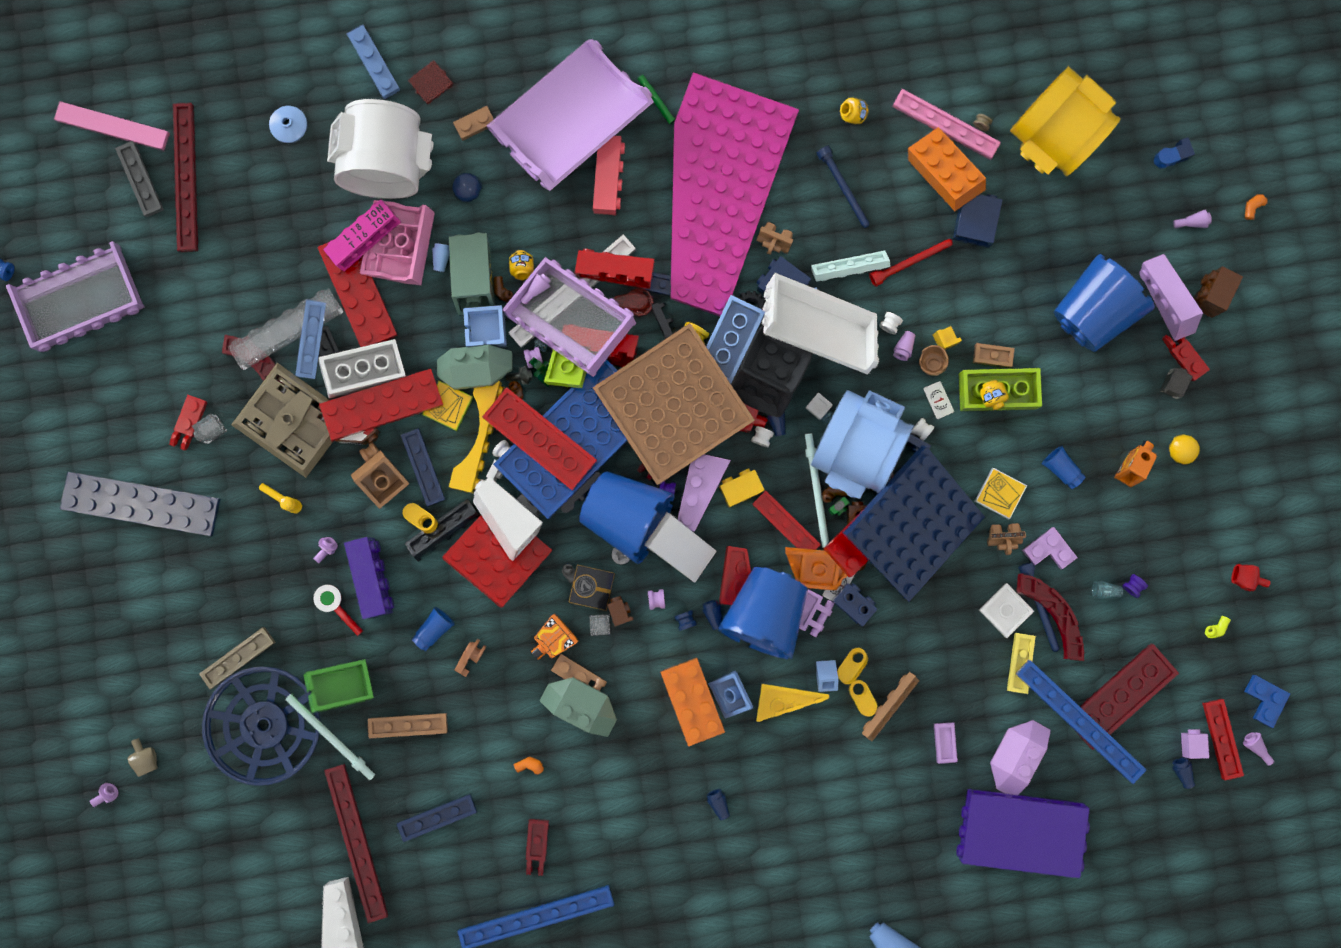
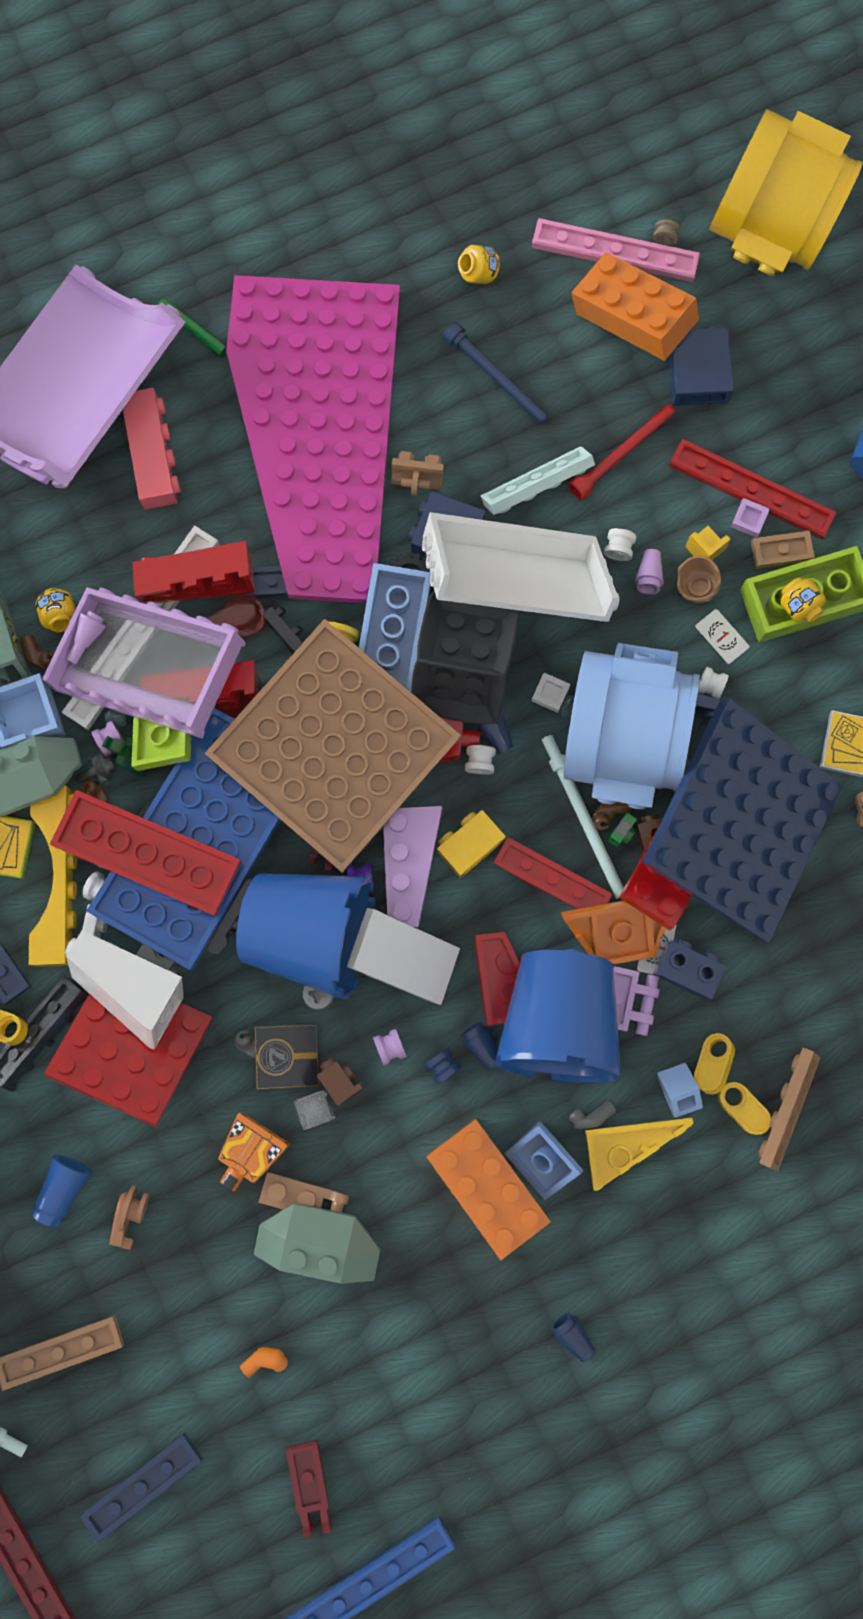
camera: 10 degrees left, 5 degrees down
none -> dark grey arm [569,1101,616,1130]
none -> red tile [669,439,837,540]
none -> lavender plate [731,498,769,538]

